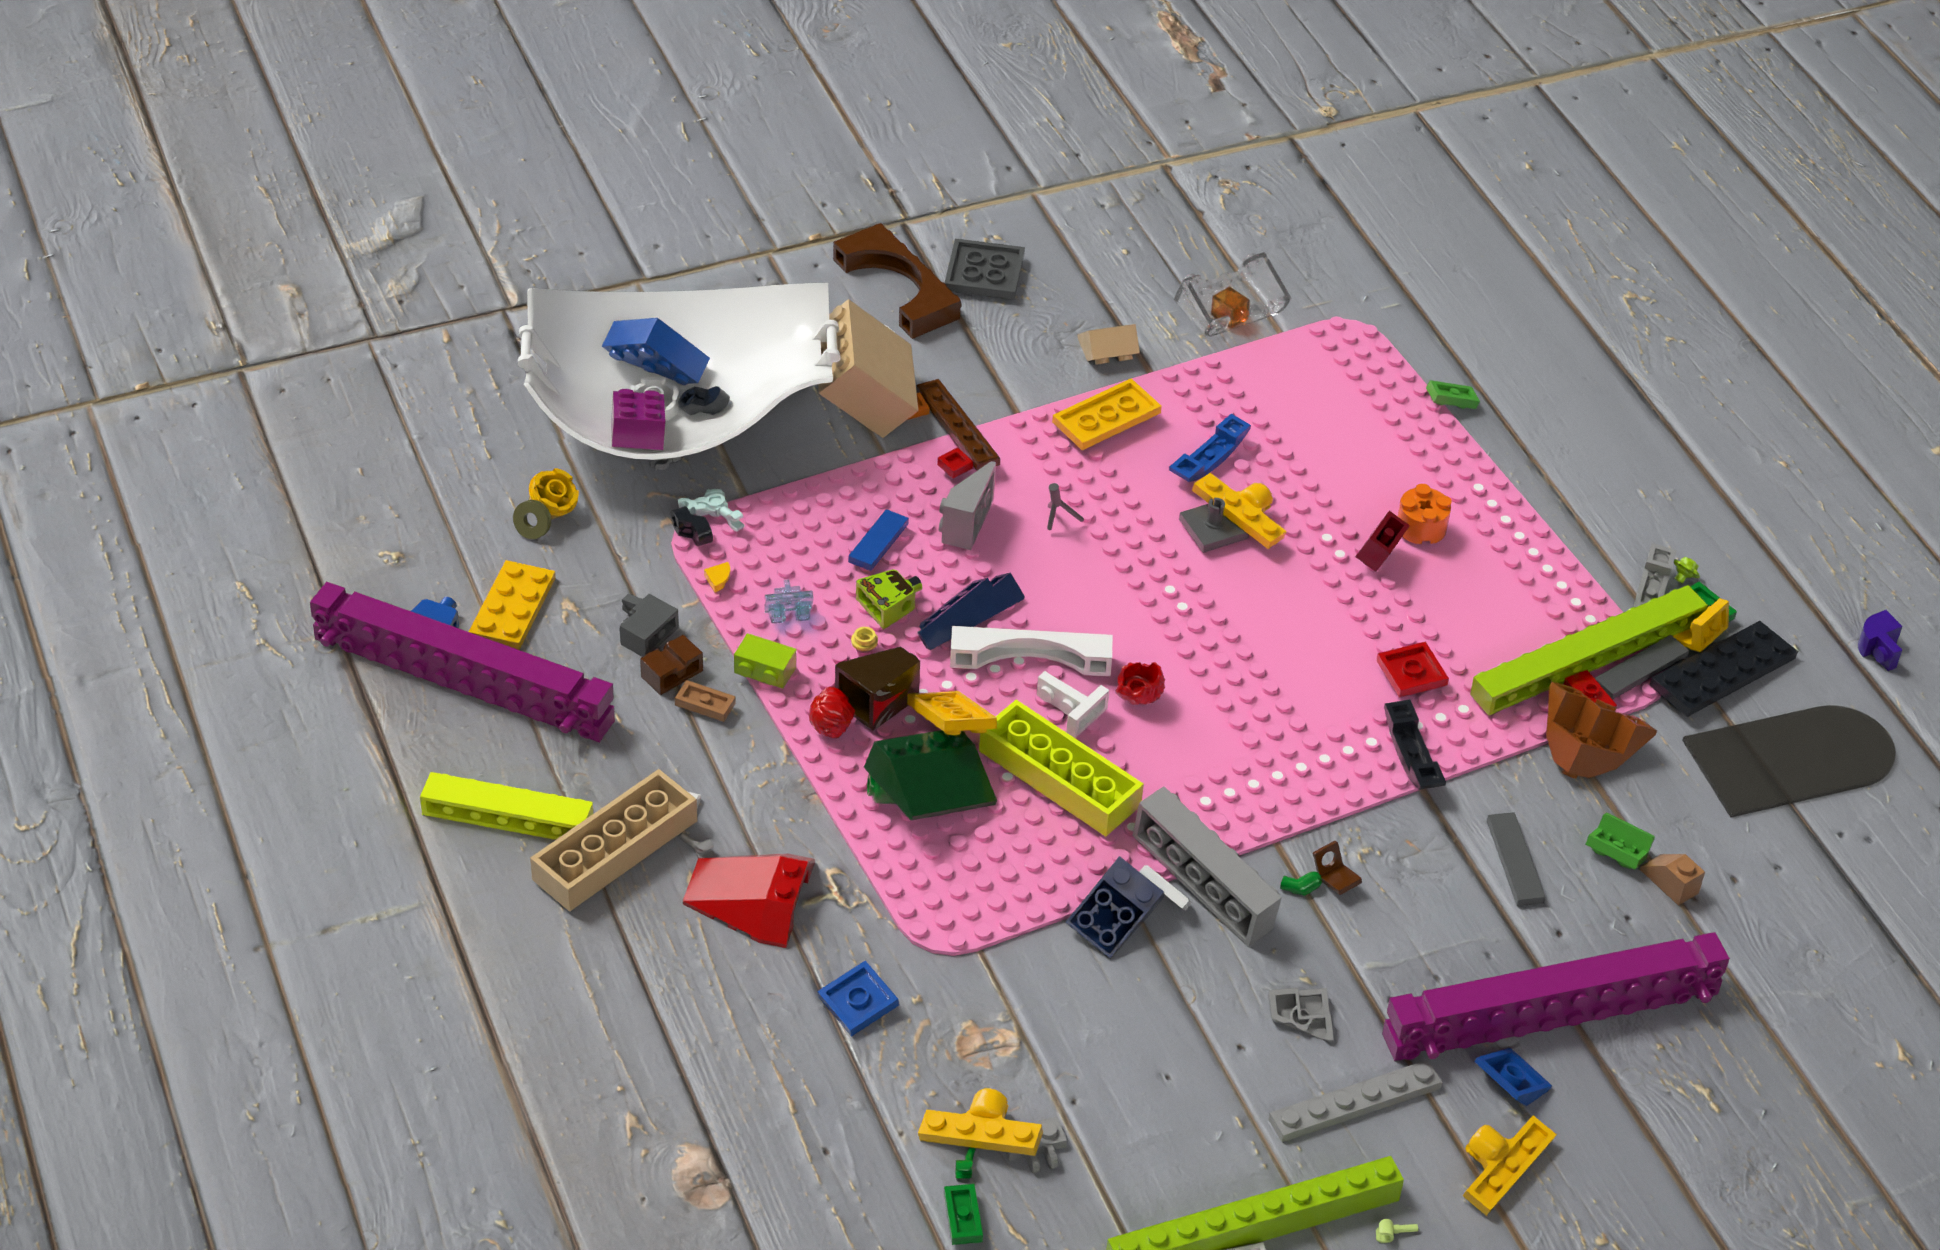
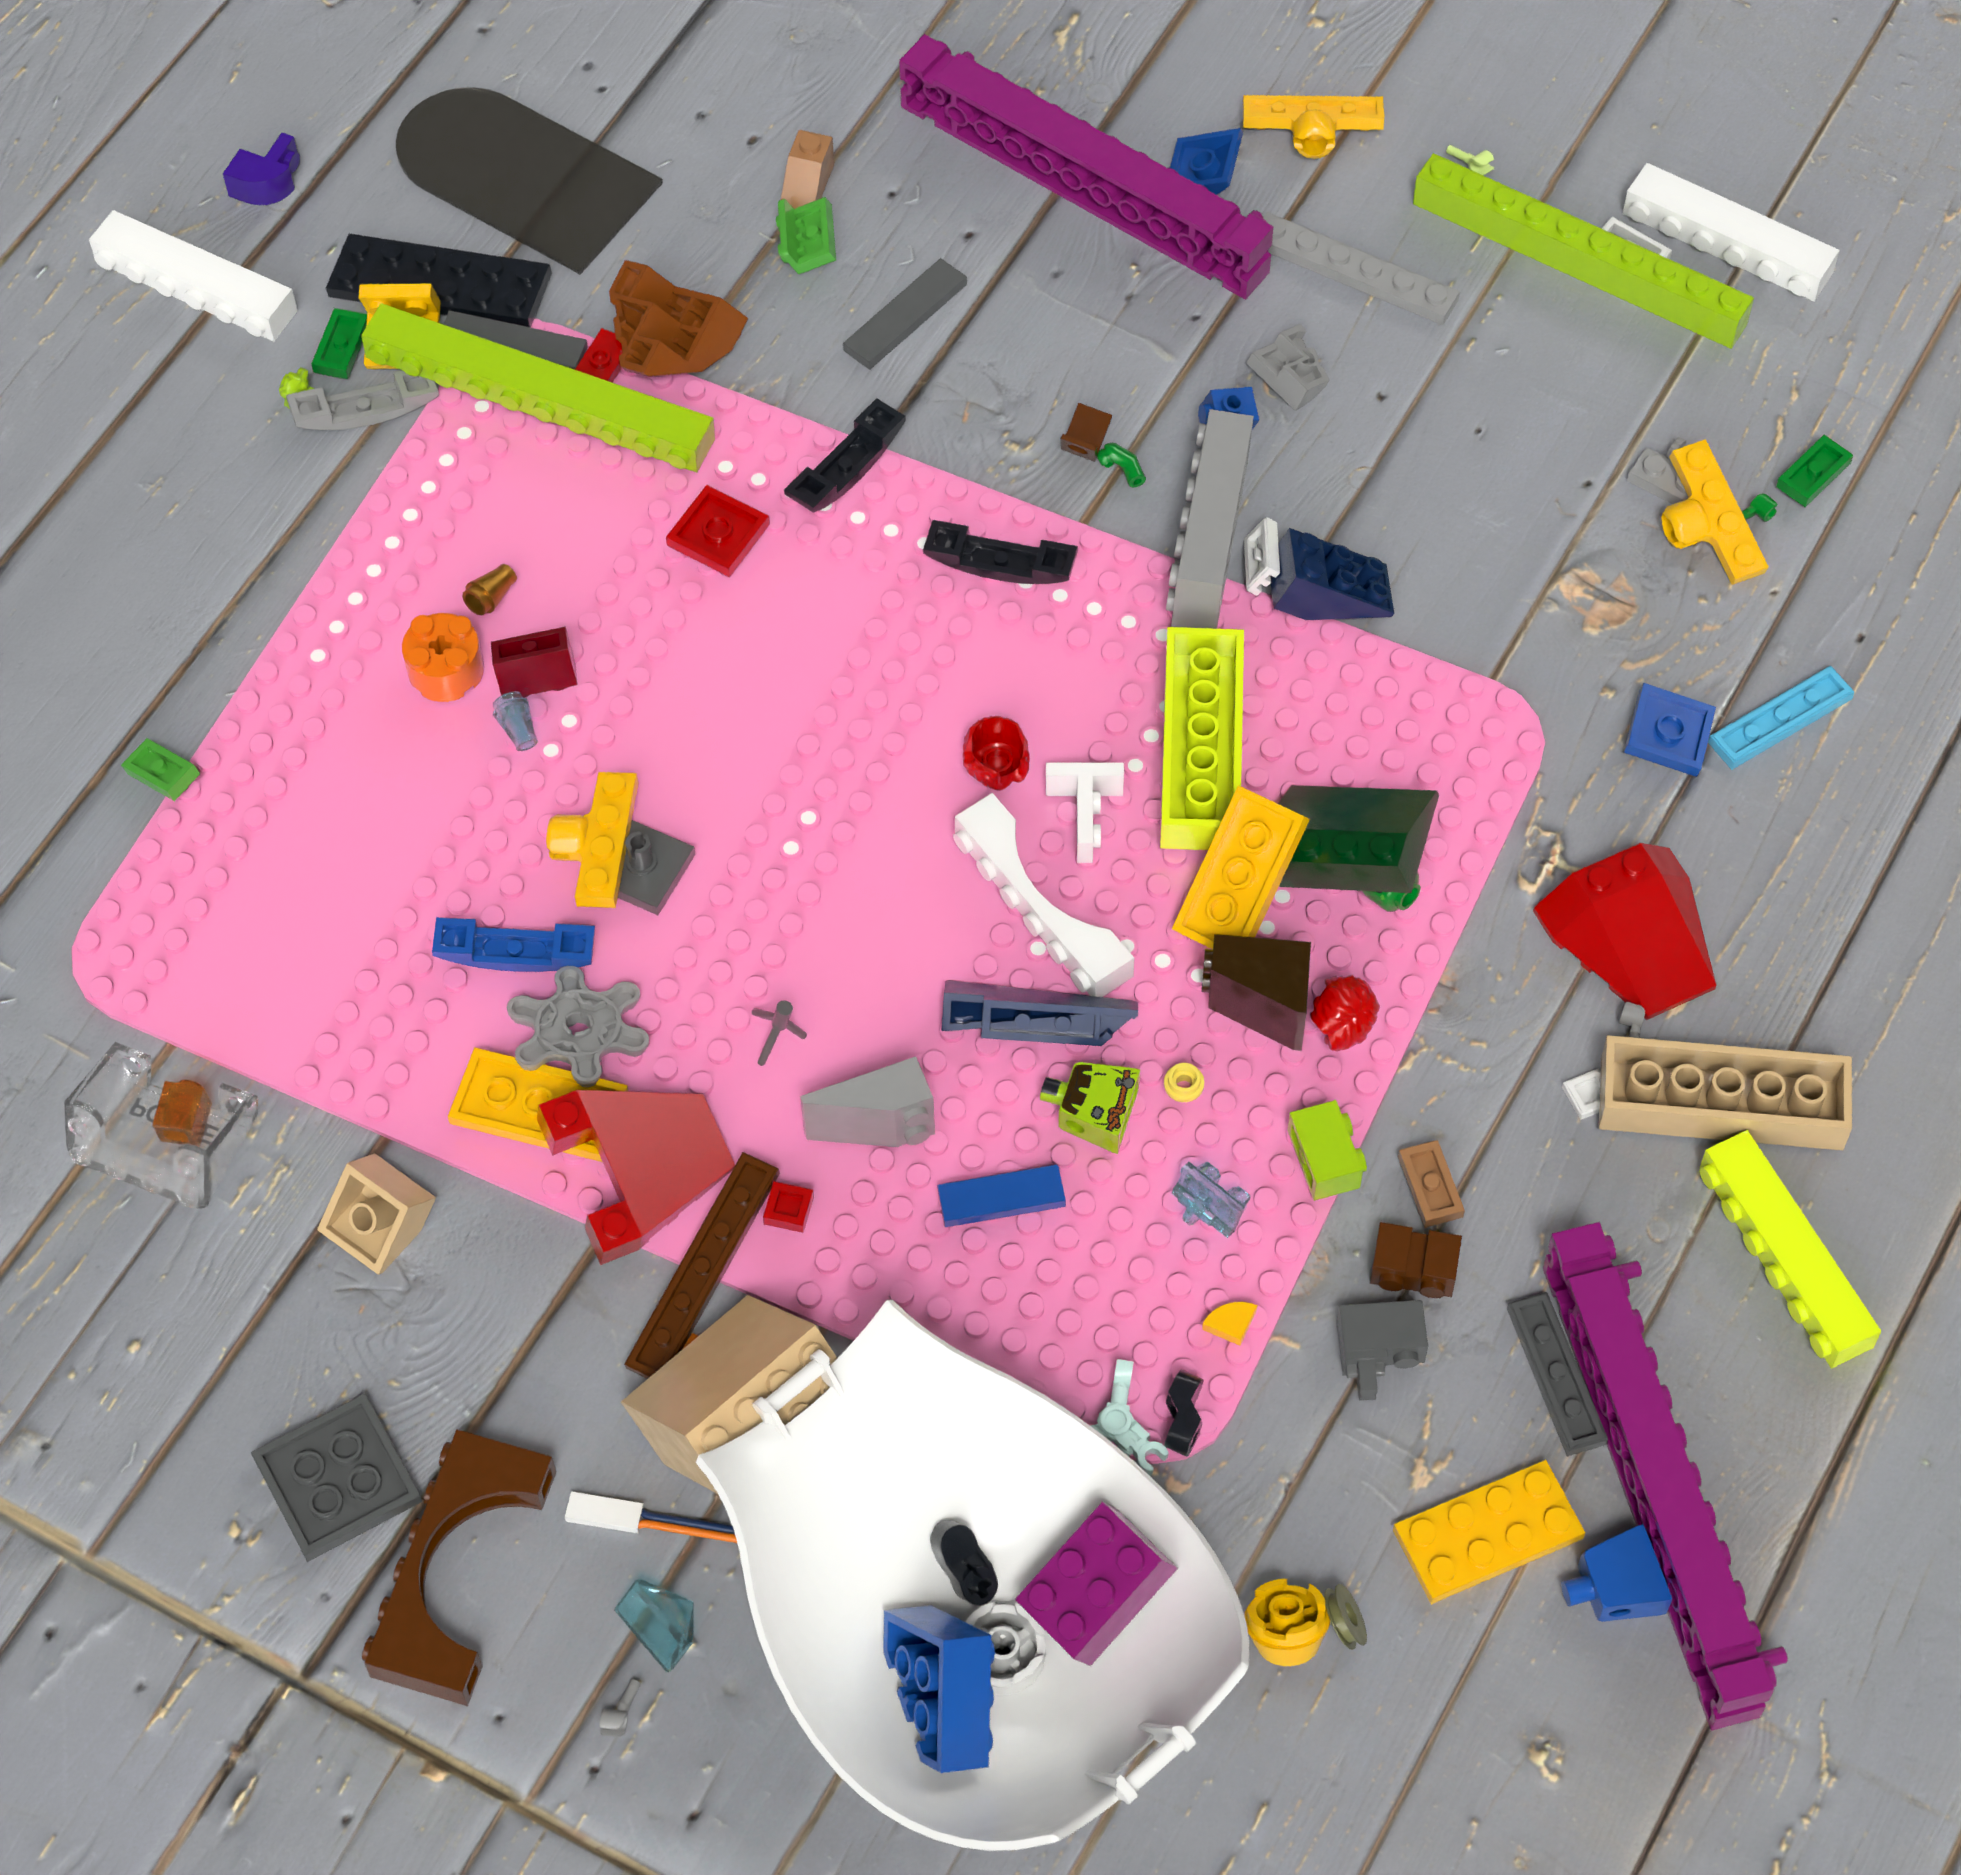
camera: 125 degrees left, 15 degrees up
none -> white brick [89,210,298,341]
none -> pearl gold cone [462,564,517,615]
none -> clear light blue cone [493,692,538,751]
none -> light grey plate [507,966,649,1087]
none -> wedge [537,1090,735,1265]
none -> black slope [923,520,1078,584]
none -> blue brick [1198,387,1259,430]
none -> medium azure tile [1708,665,1855,770]

